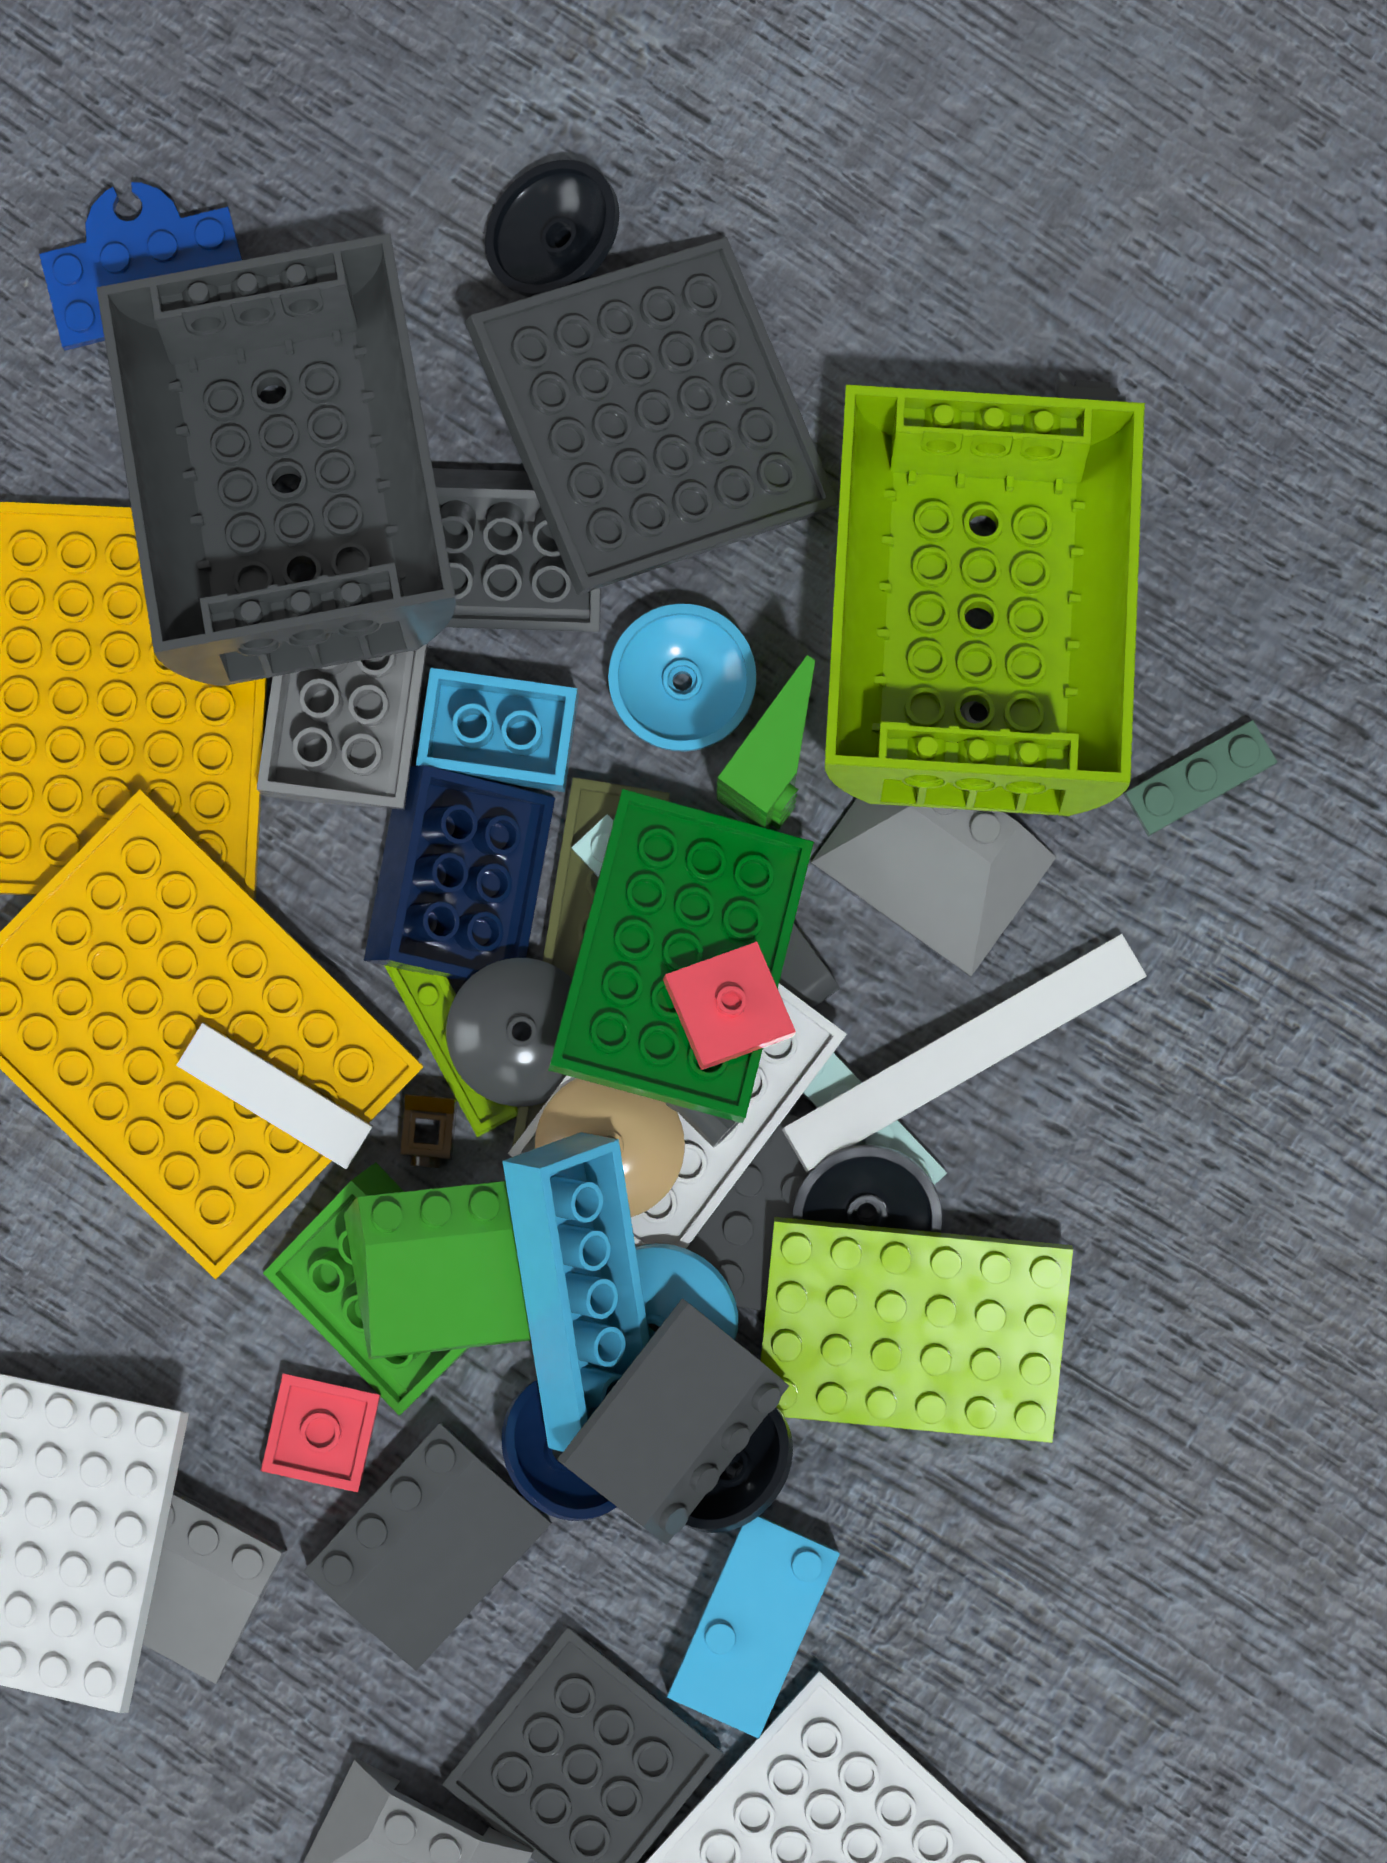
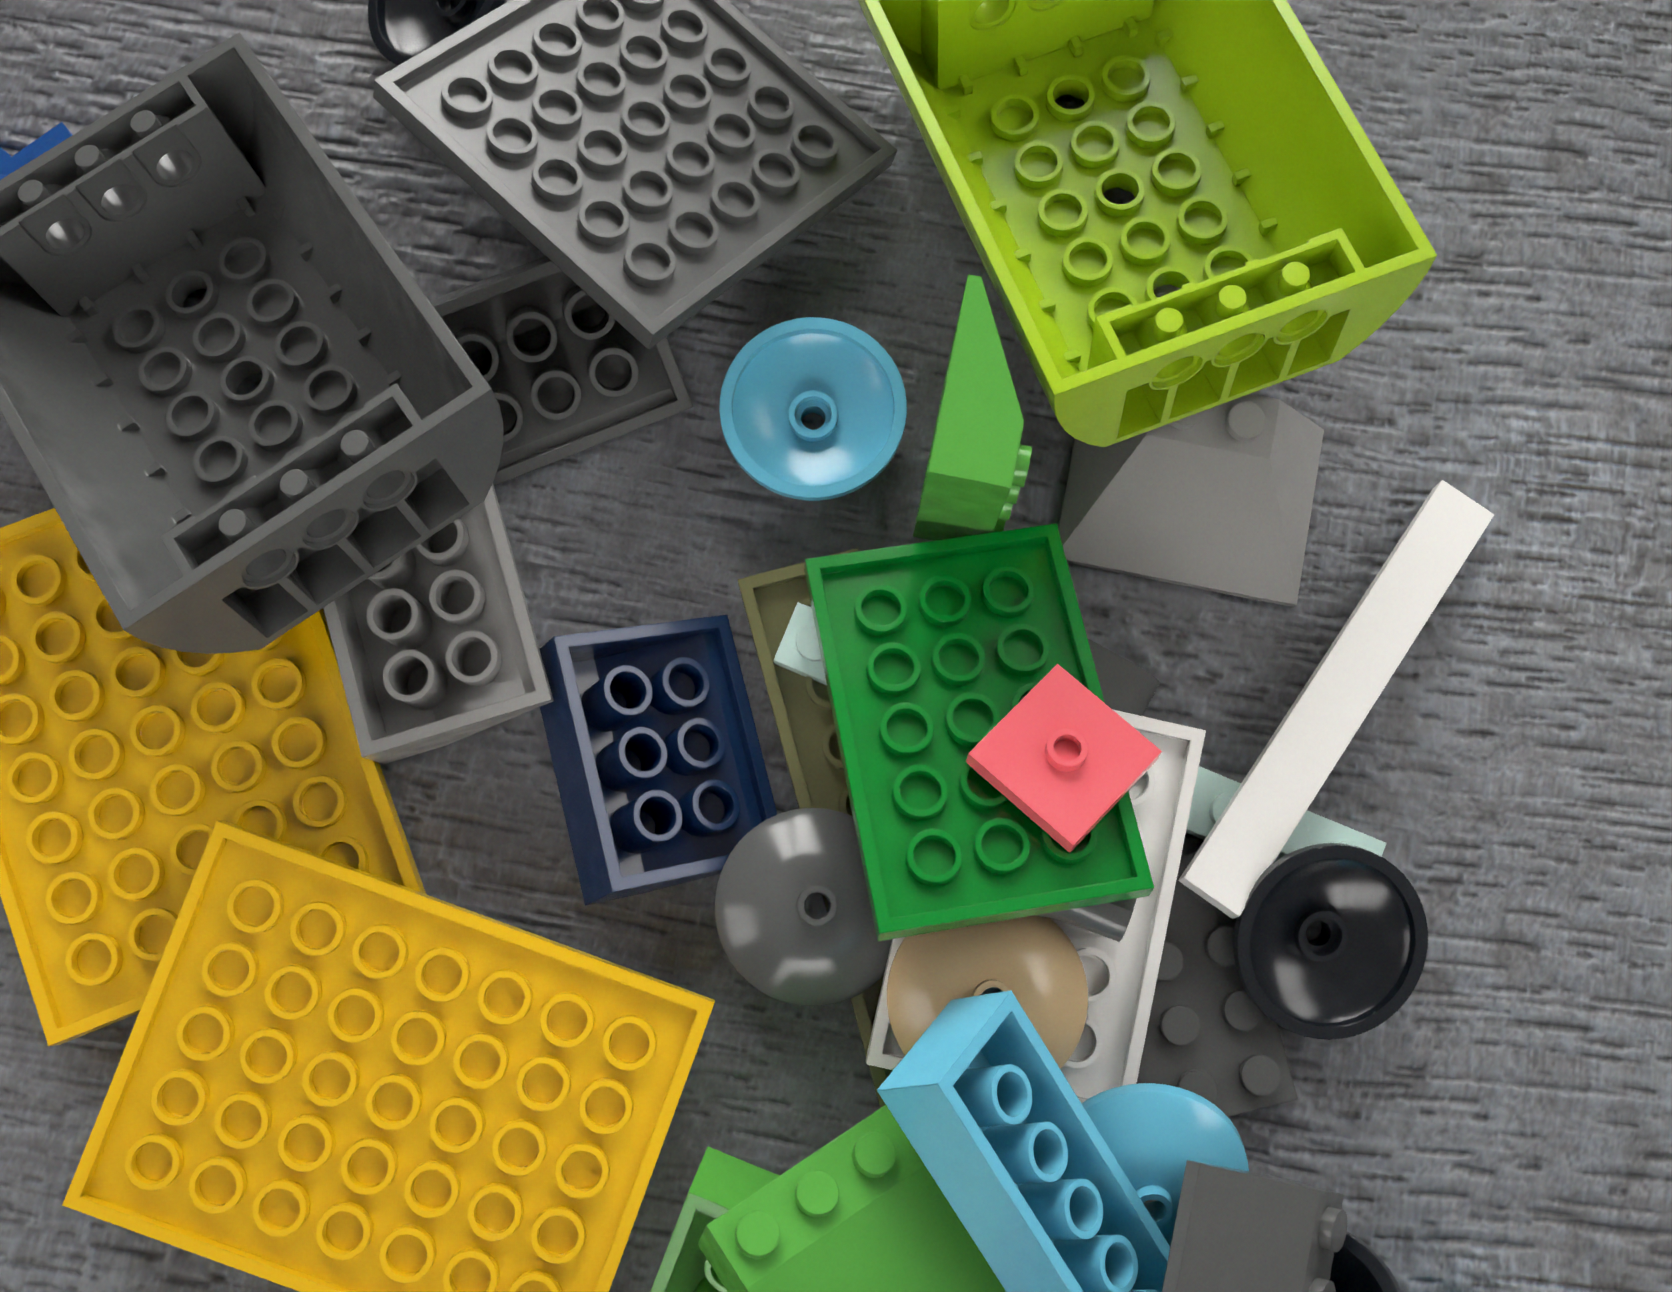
camera: 30 degrees left, 5 degrees down
white tile [176,1023,373,1169] -> none
lime tile [384,965,518,1138] -> none
dark brown window [400,1094,458,1168] -> none
medium azure brick [416,668,579,792] -> none
lime plate [760,1217,1073,1443] -> none
sand green plate [1124,720,1277,837] -> none

